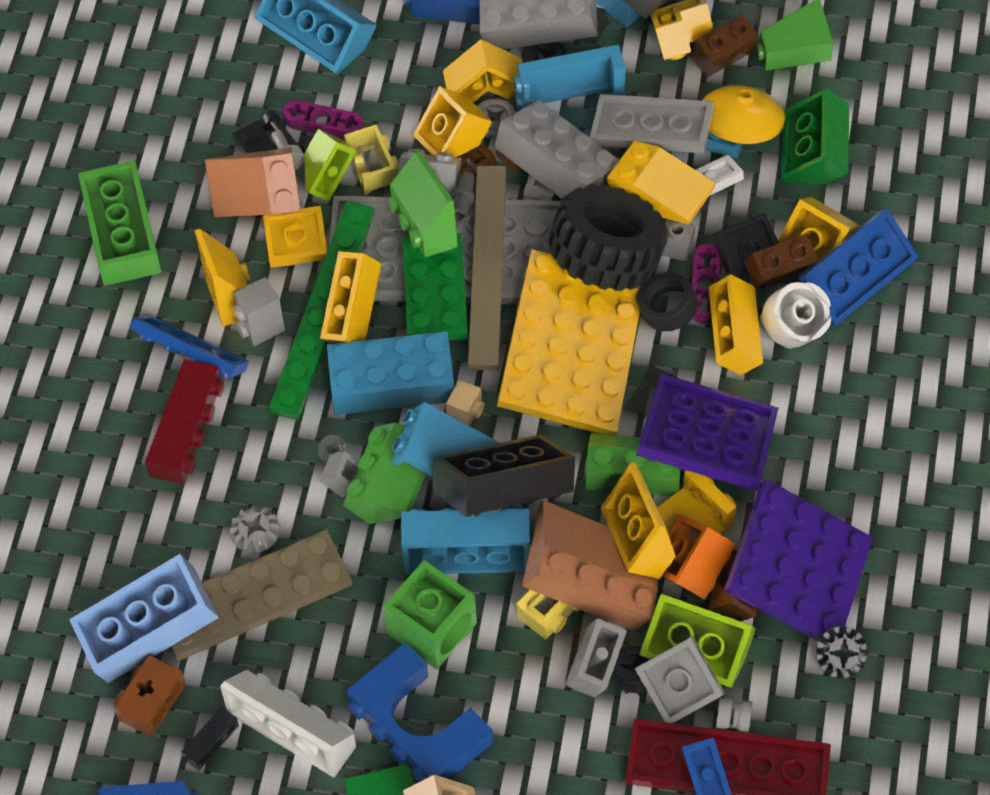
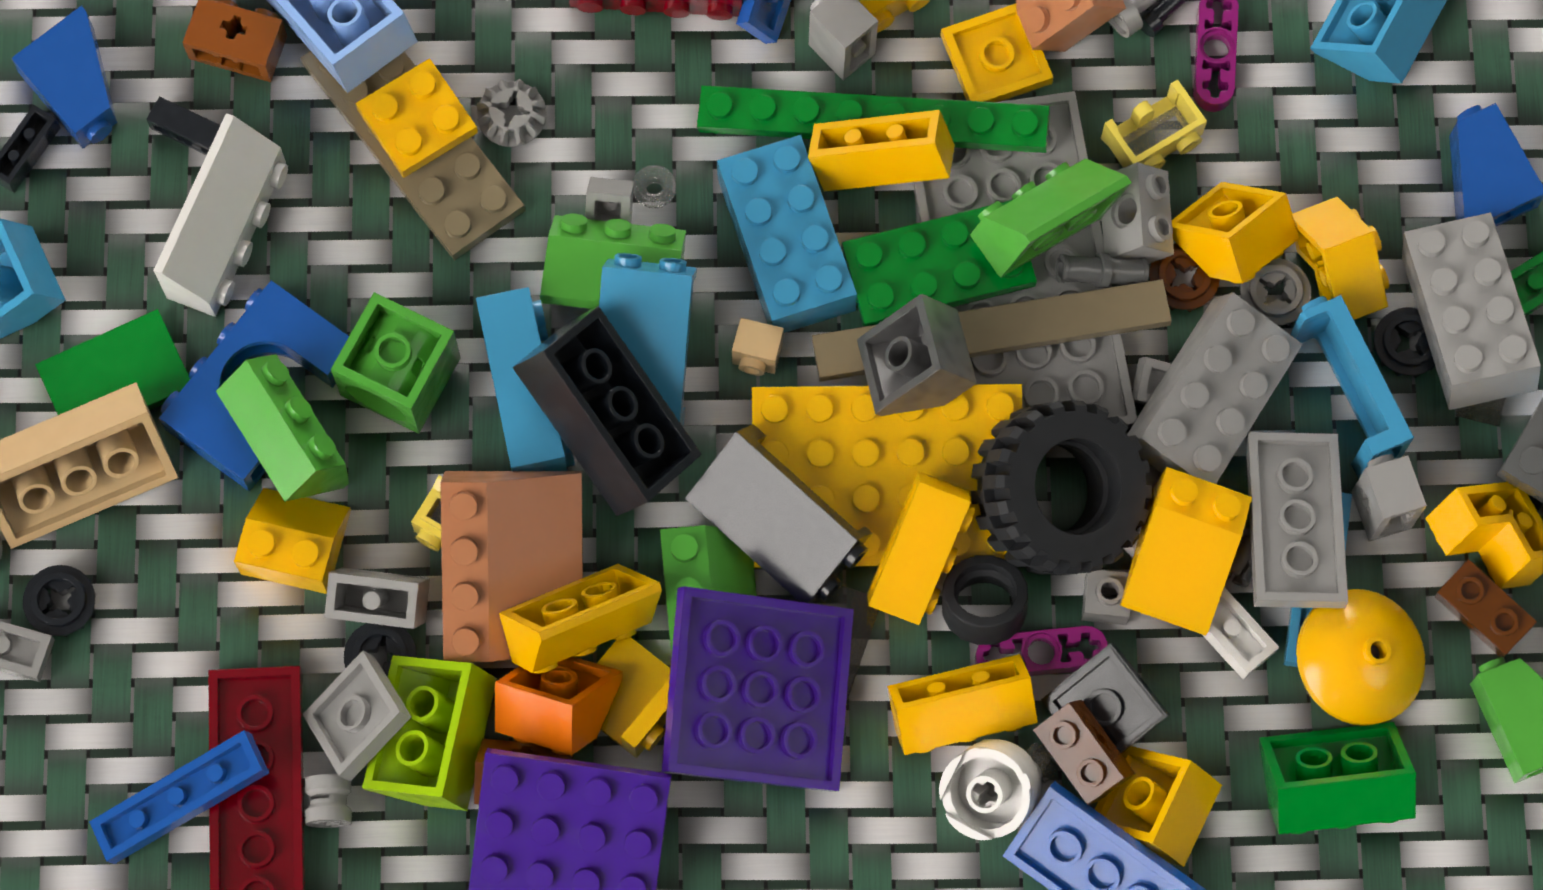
camera: 75 degrees right, 15 degrees up
lime slope [304,129,357,201] -> none
none -> bright green slope [216,354,349,502]
none -> yellow slope [234,488,351,594]
none -> yellow plate [355,58,478,178]
none -> panel [685,424,872,603]
none -> flat silver slope [857,294,977,416]
none -> yellow brick [867,471,975,625]
none -> light grey brick [1351,454,1427,542]

